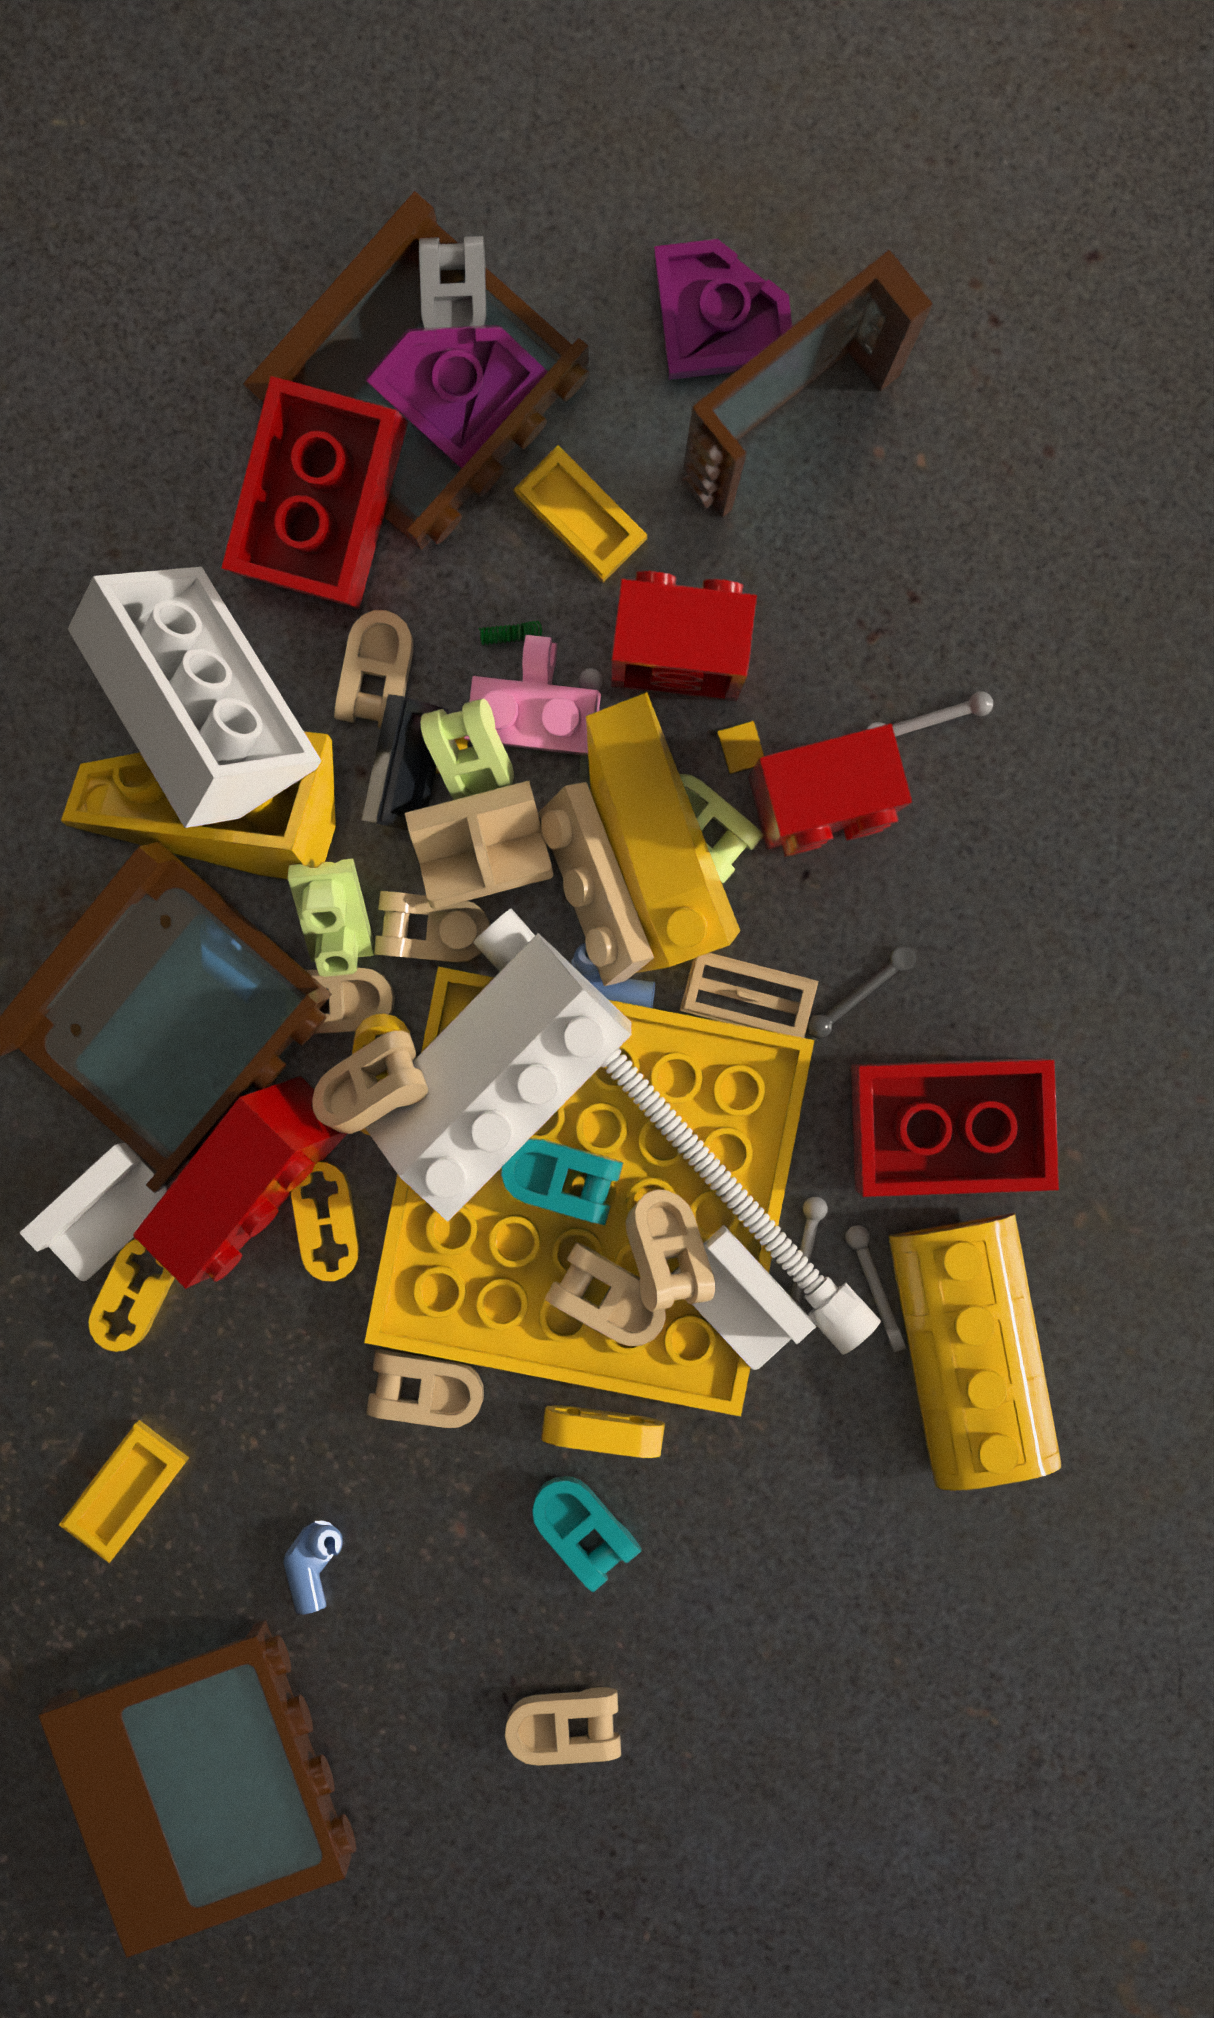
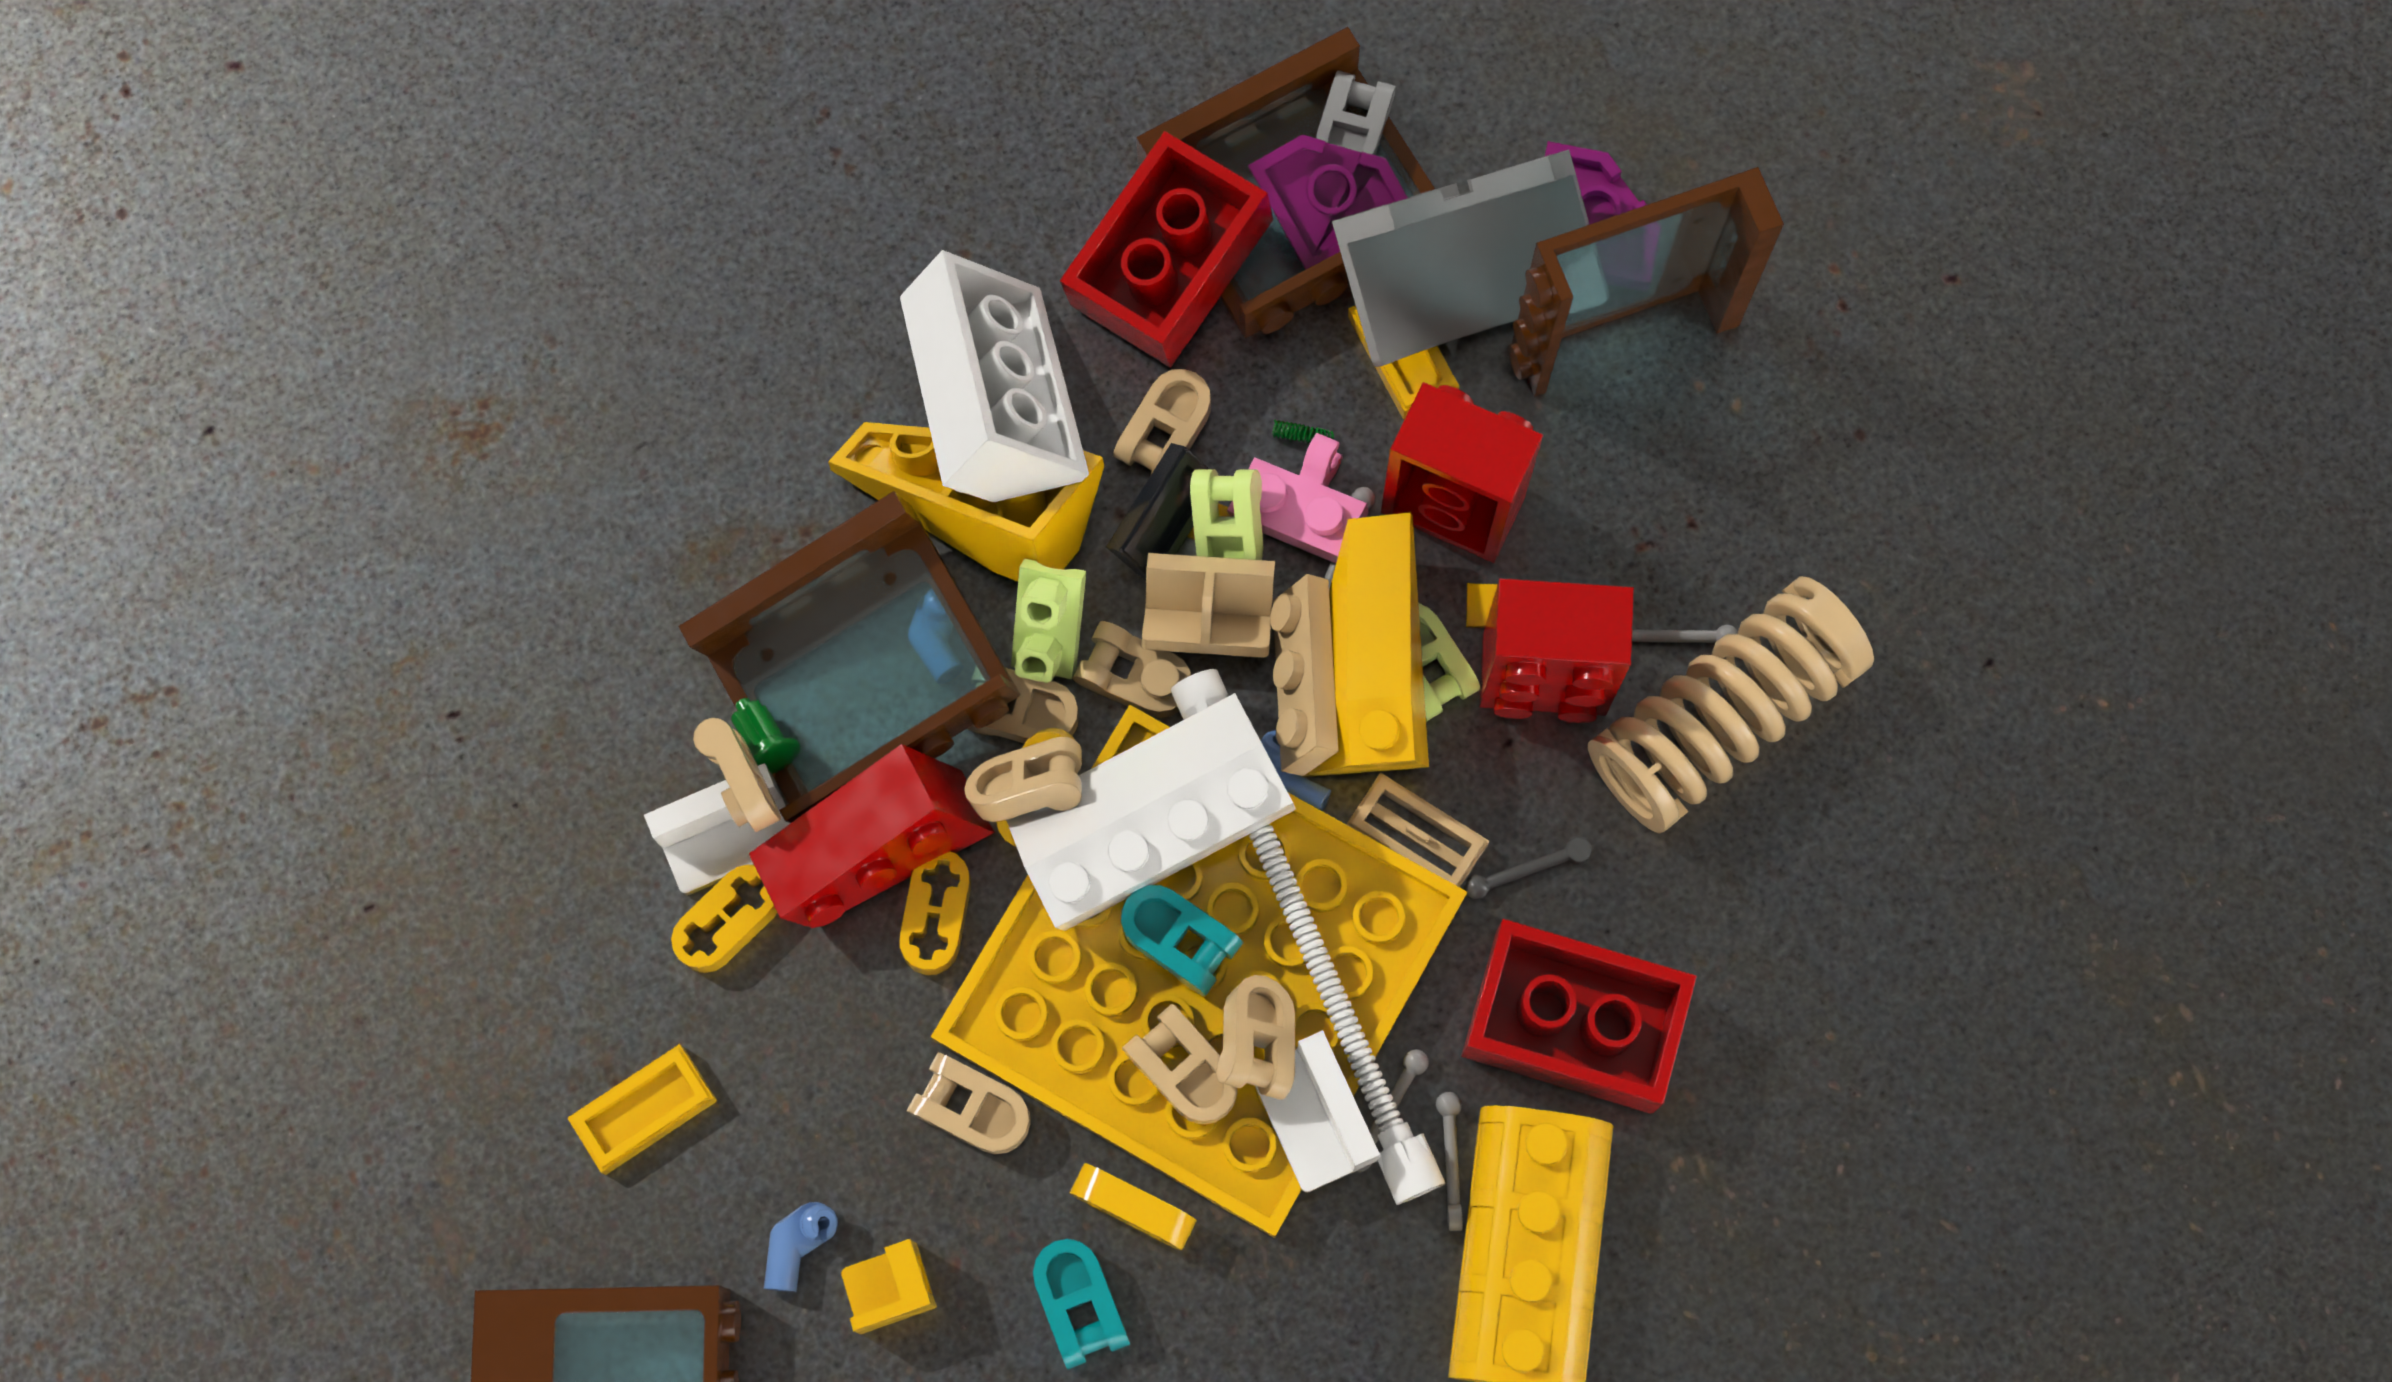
camera: 20 degrees right, 15 degrees down
none -> tan plate [693,718,781,832]
none -> green piece [731,698,801,774]
none -> yellow panel [841,1239,937,1334]
none -> light grey panel [1332,150,1606,367]
none -> tan piece [1588,576,1874,834]

